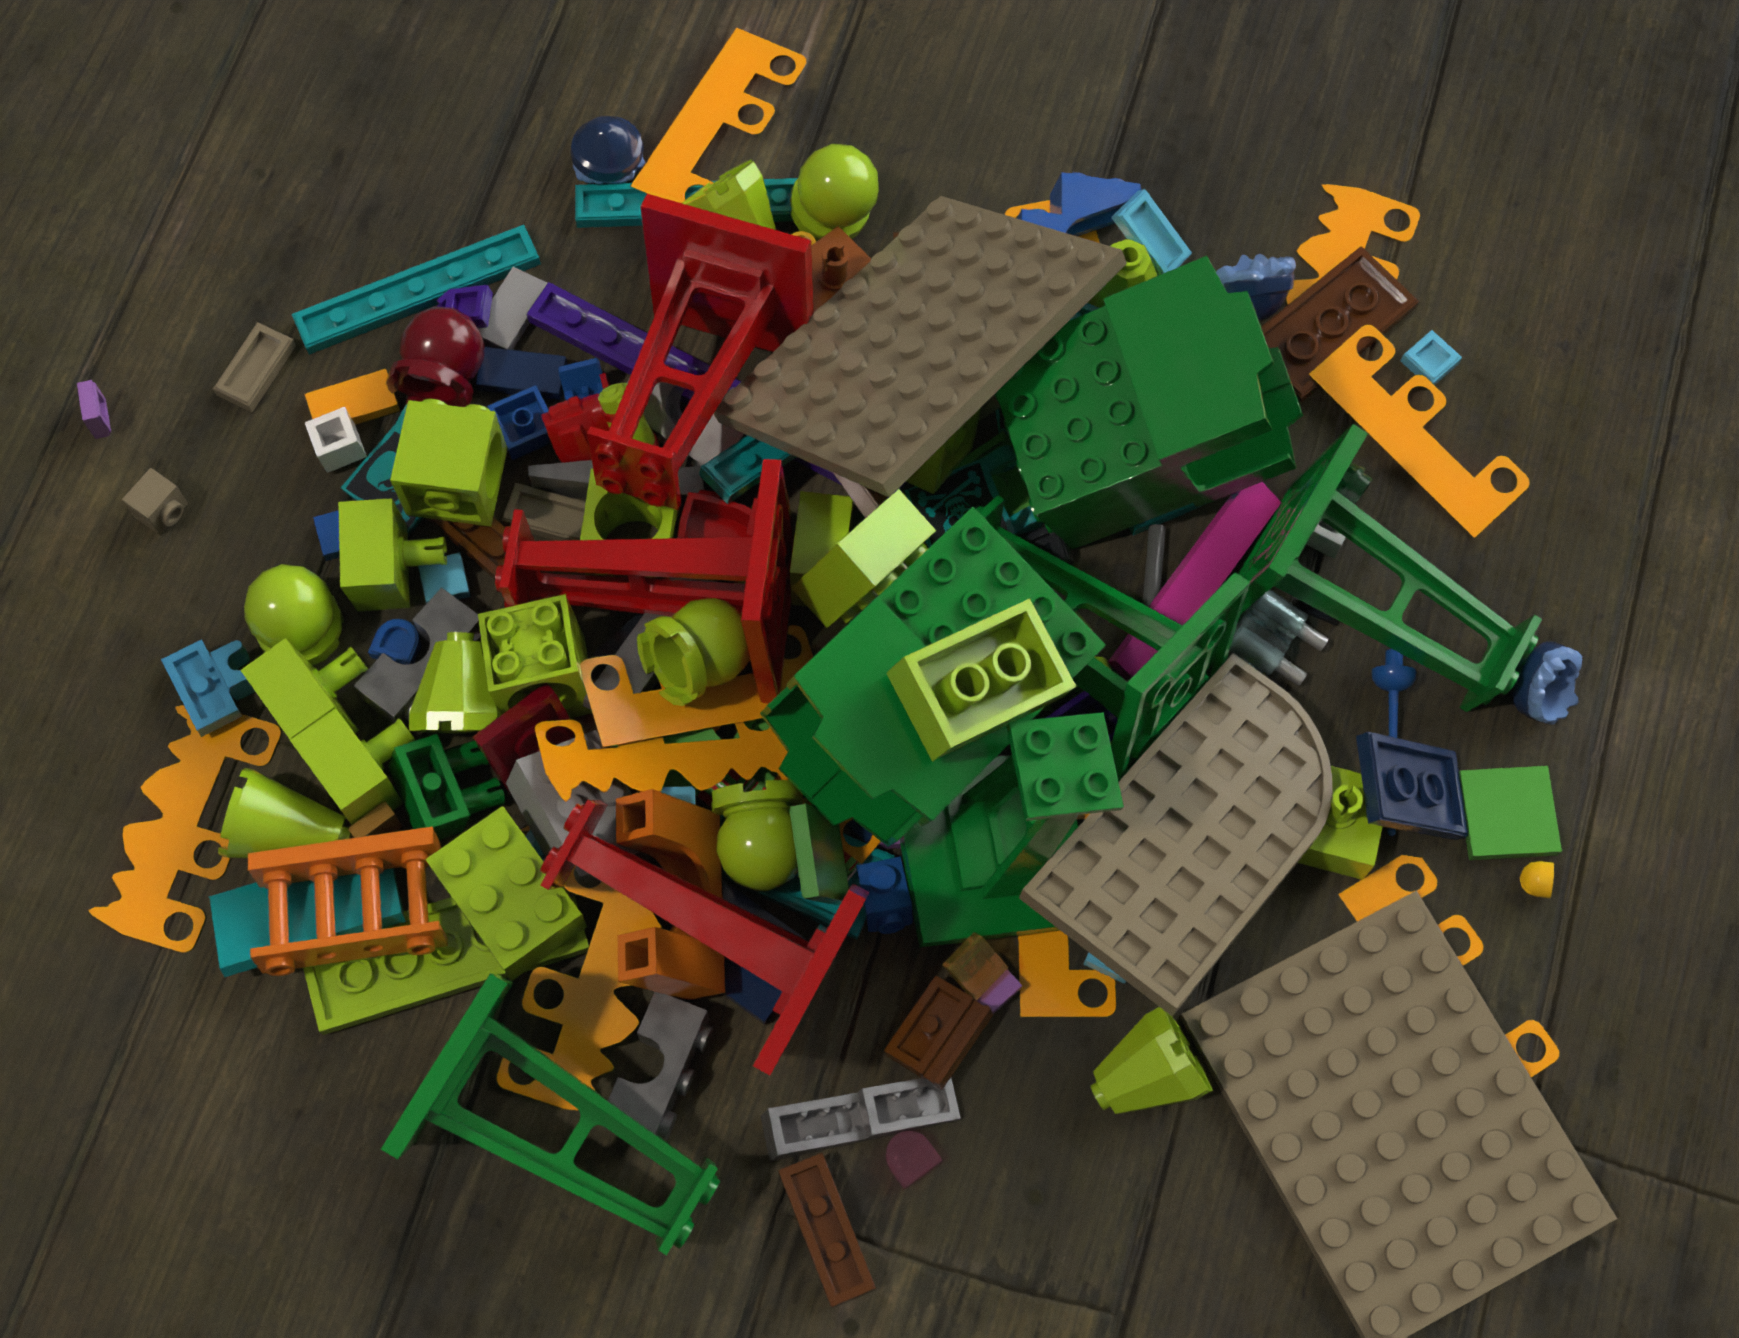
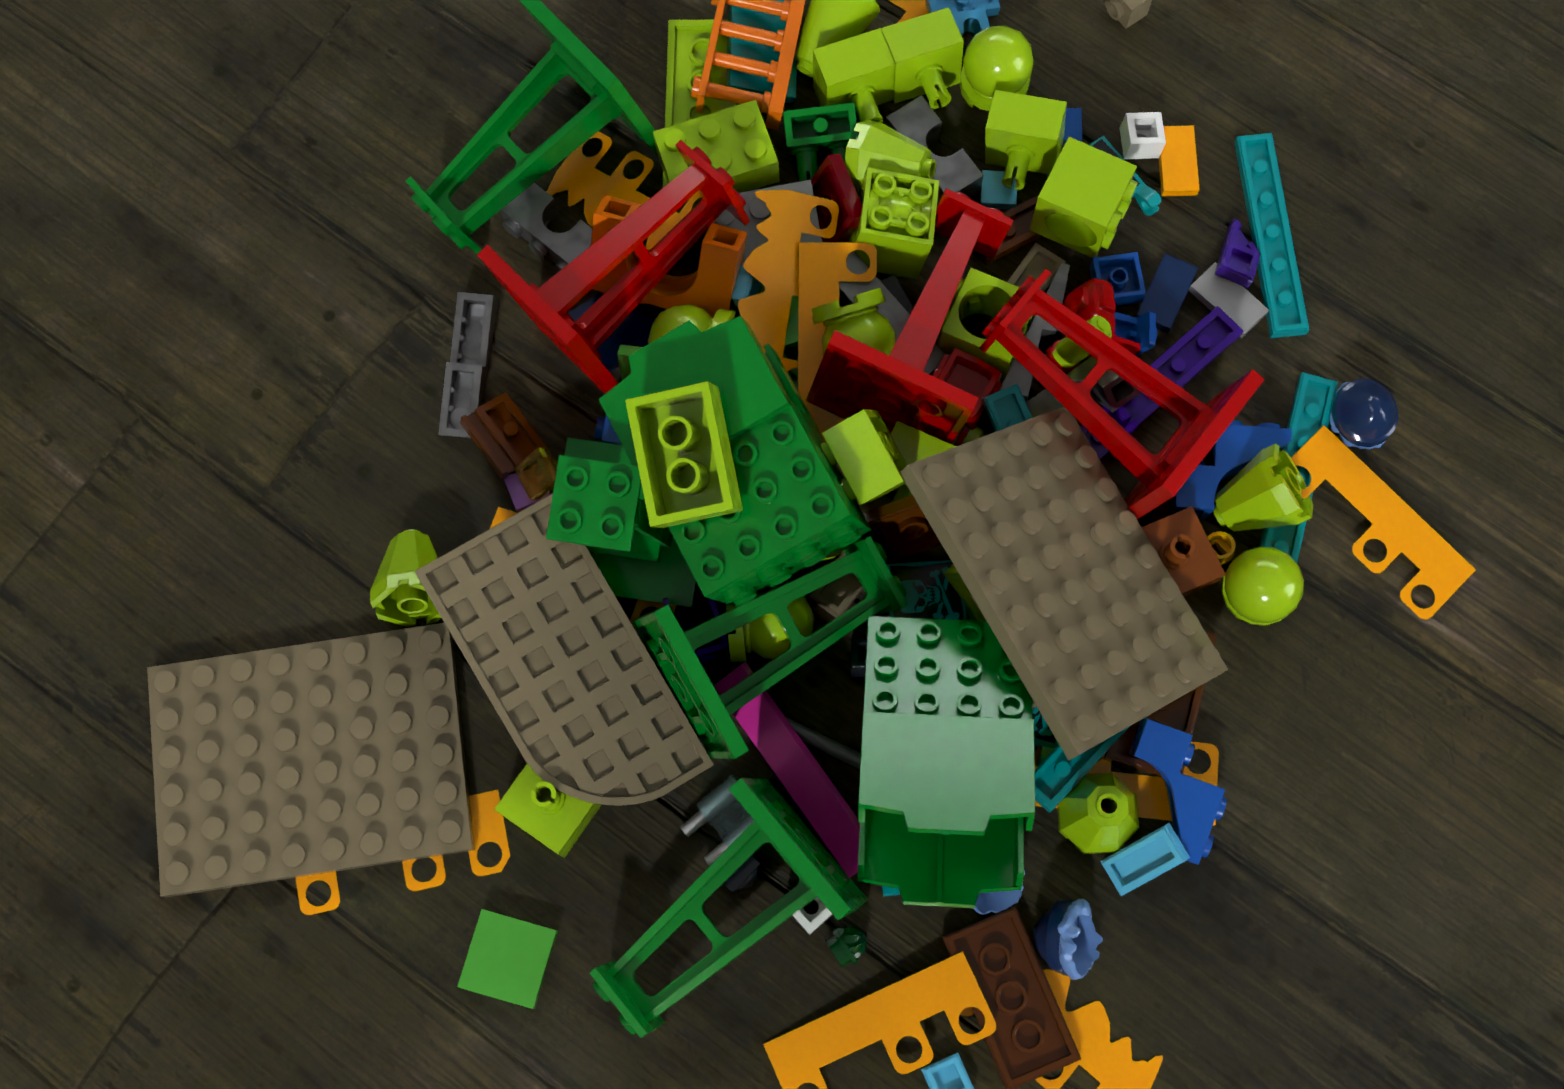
camera: 115 degrees right, 5 degrees up
dark tan tile [213,322,296,412] -> none
pearl gold tile [348,802,403,838] -> none
blue tile [368,619,421,665] -> none
dark red tile [386,306,485,407] -> none
reddish brown plate [778,1153,876,1308] -> none
clear pink tile [886,1131,942,1190] -> none
dark blue tile [1356,732,1468,840] -> none
blue sword [1372,649,1416,836] -> none
medium blue hair [1509,641,1582,725] -> none
yellow hinge [1520,861,1554,898] -> none

